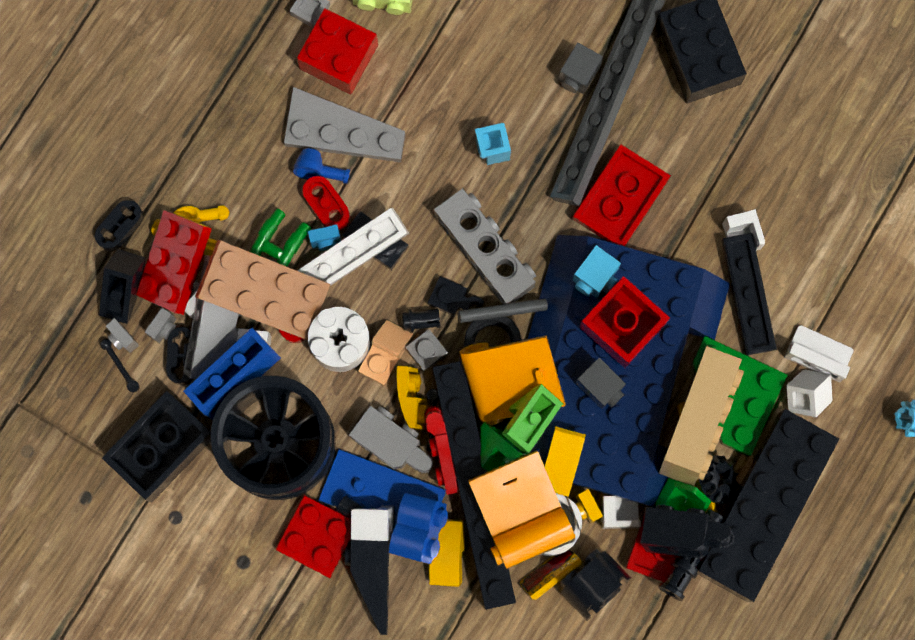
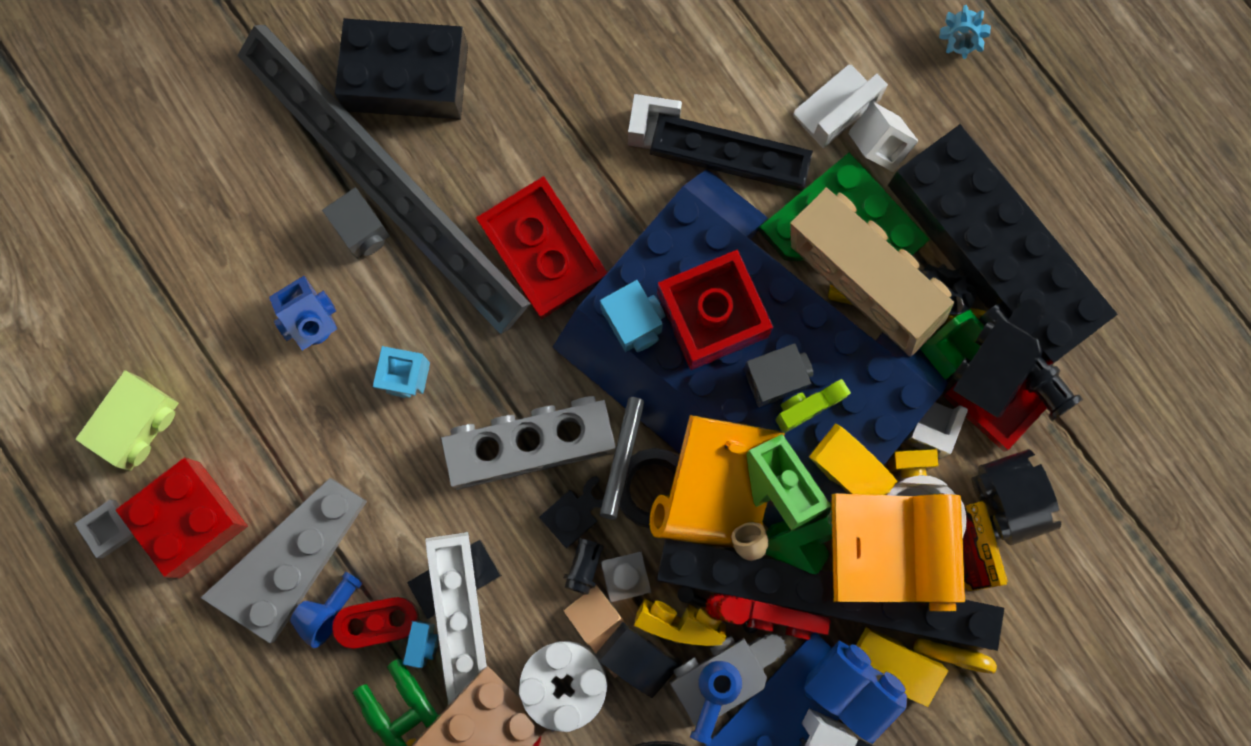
camera: 65 degrees left, 0 degrees up
none -> blue brick [269,276,338,351]
none -> black slope [595,622,680,698]
none -> blue bar [690,661,742,745]
none -> tan hinge [731,522,768,561]
none -> lime plate [775,379,851,433]
none -> yellow piece [913,638,997,674]

